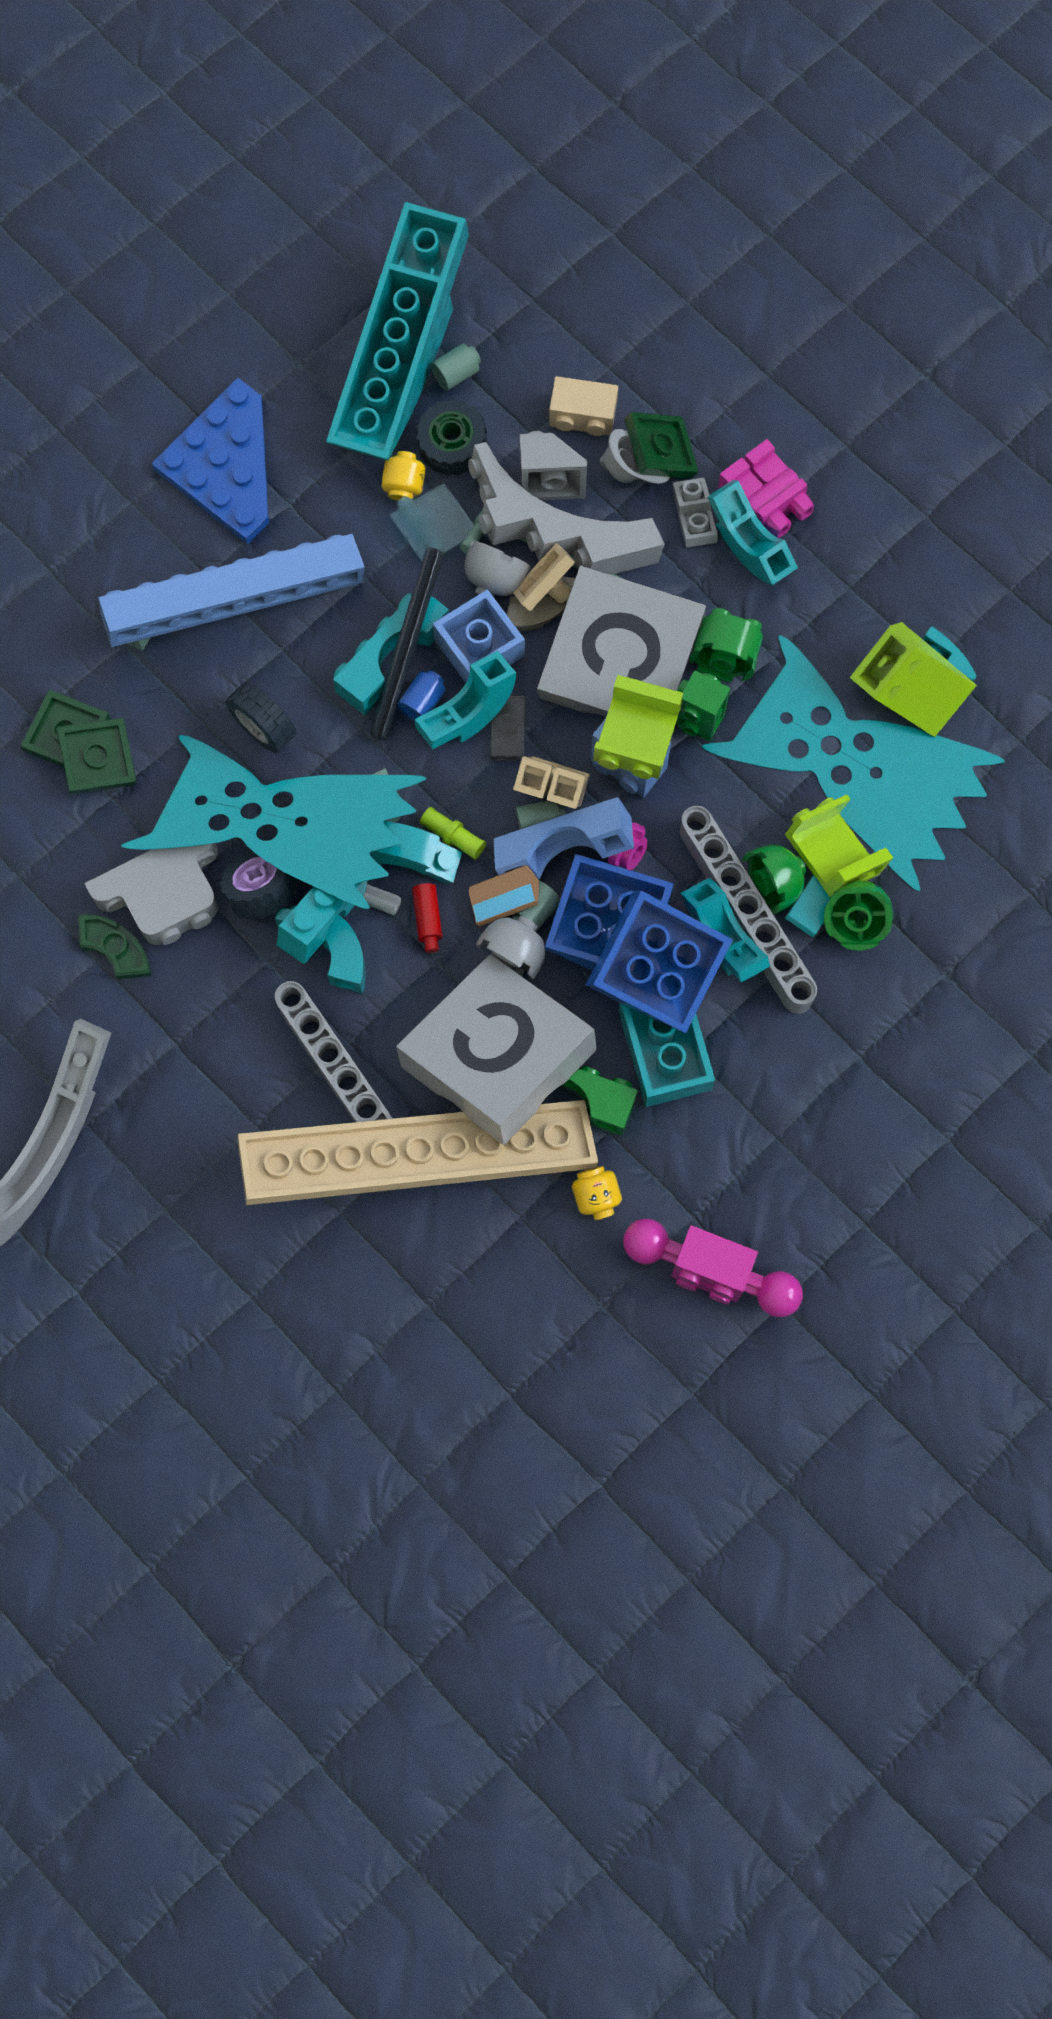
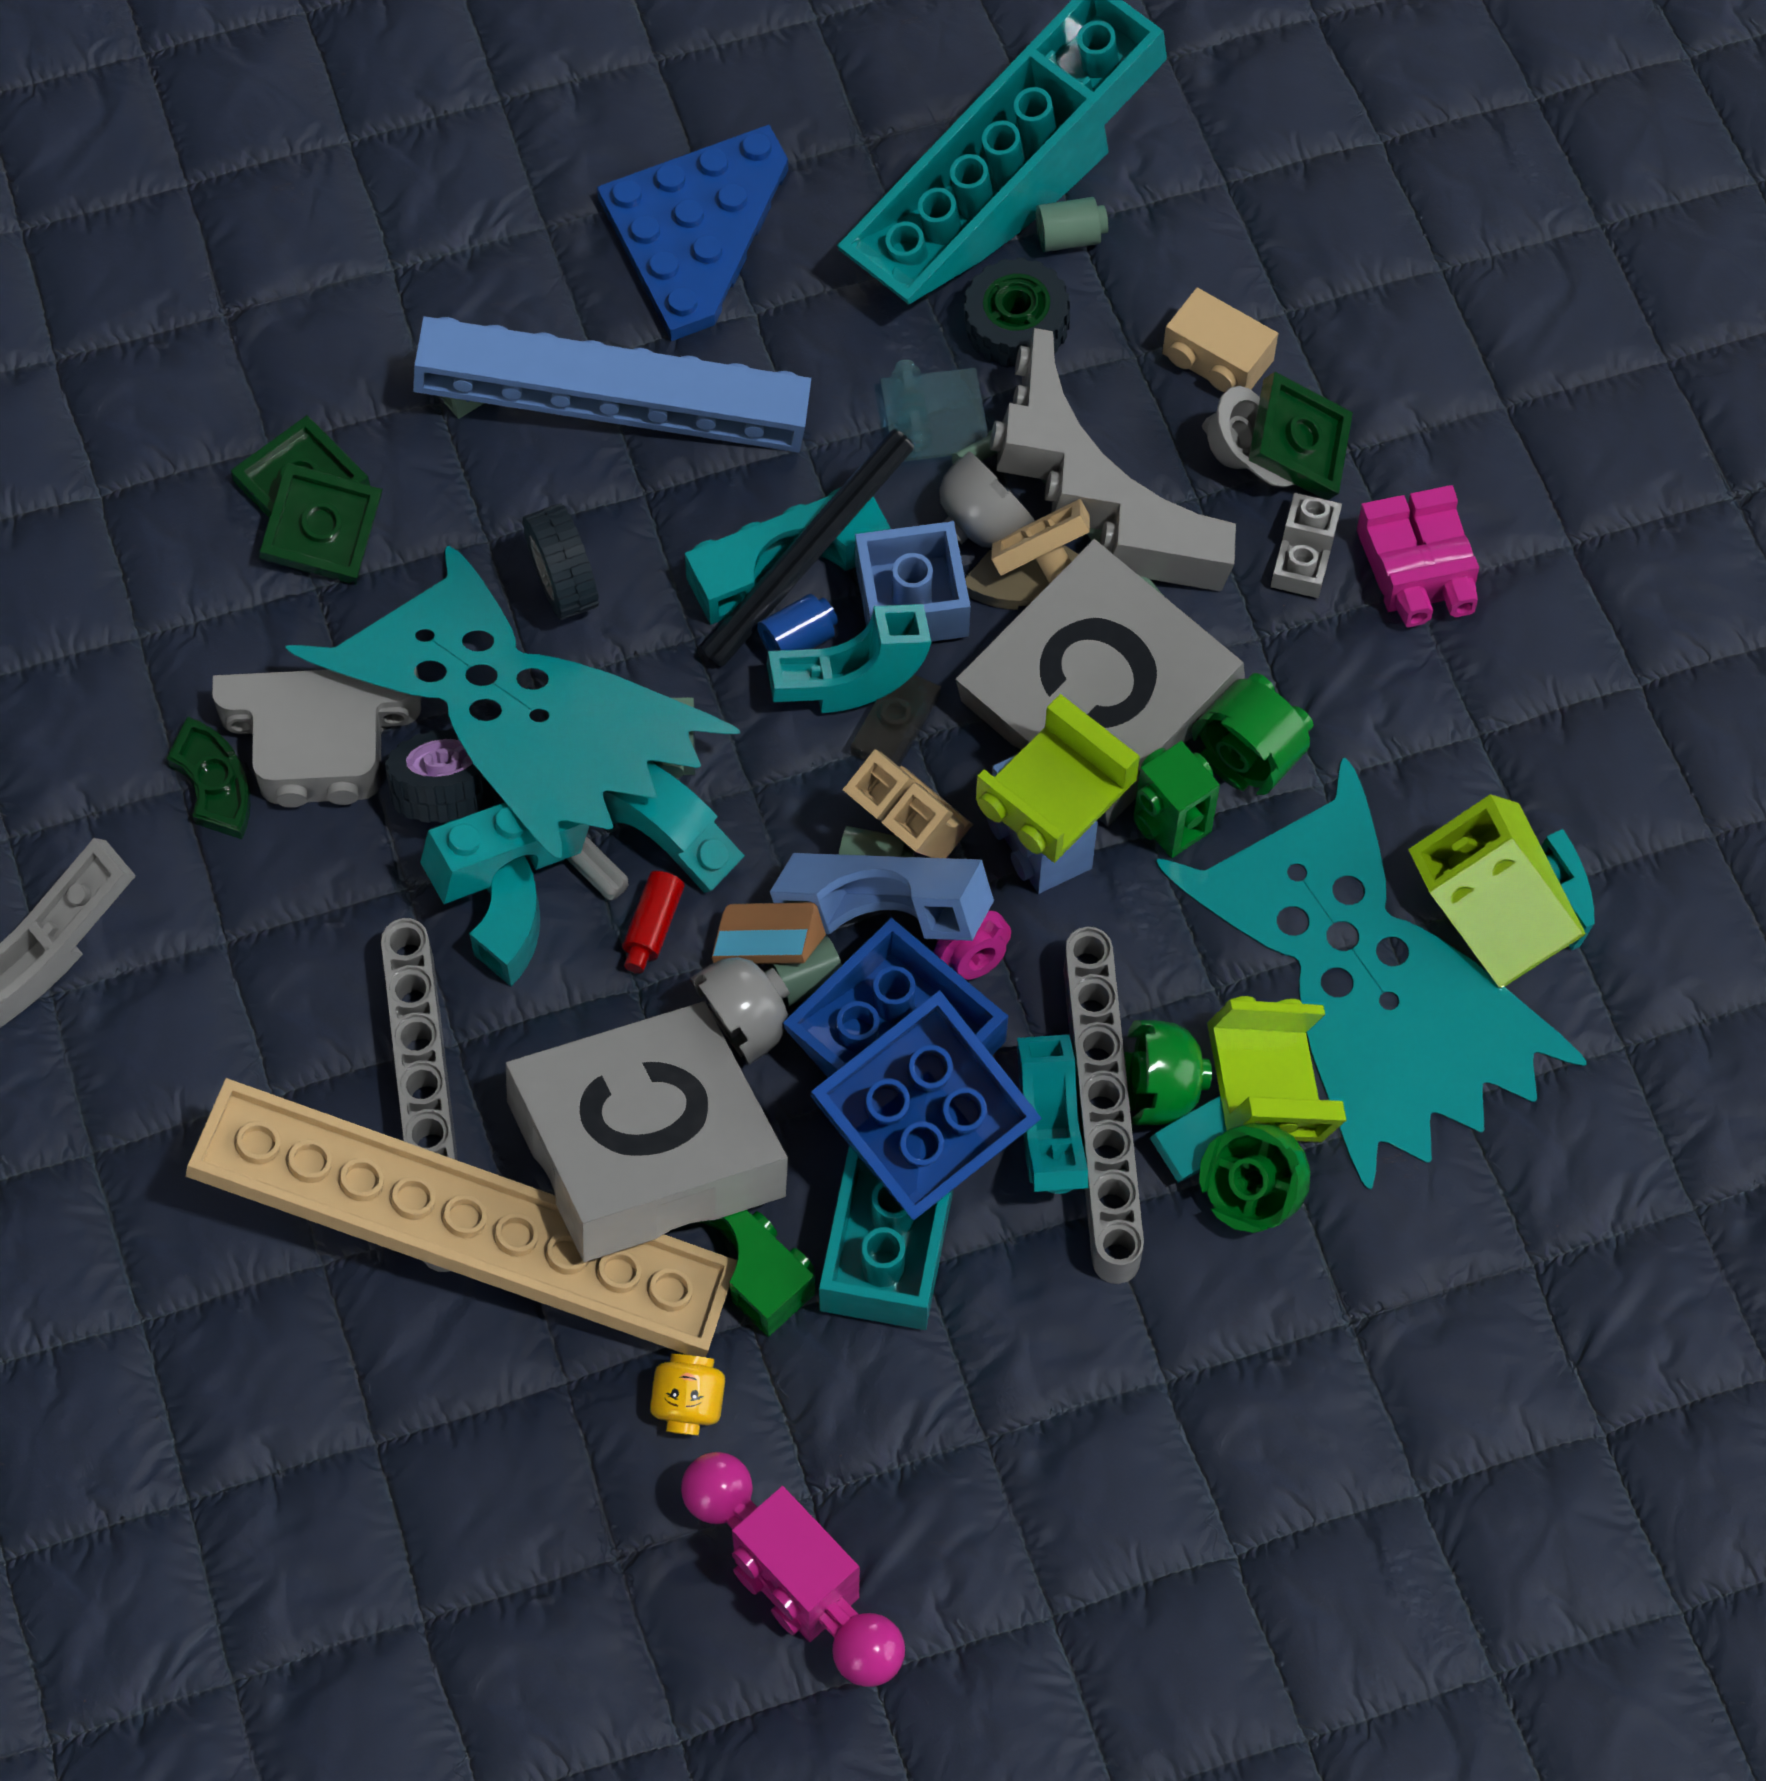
camera: 25 degrees right, 10 degrees down
yellow head [381,451,425,502] -> none
lime pin [420,807,486,860] -> none
light grey slope [520,431,587,501] -> none
teal arch [707,480,798,585] -> none

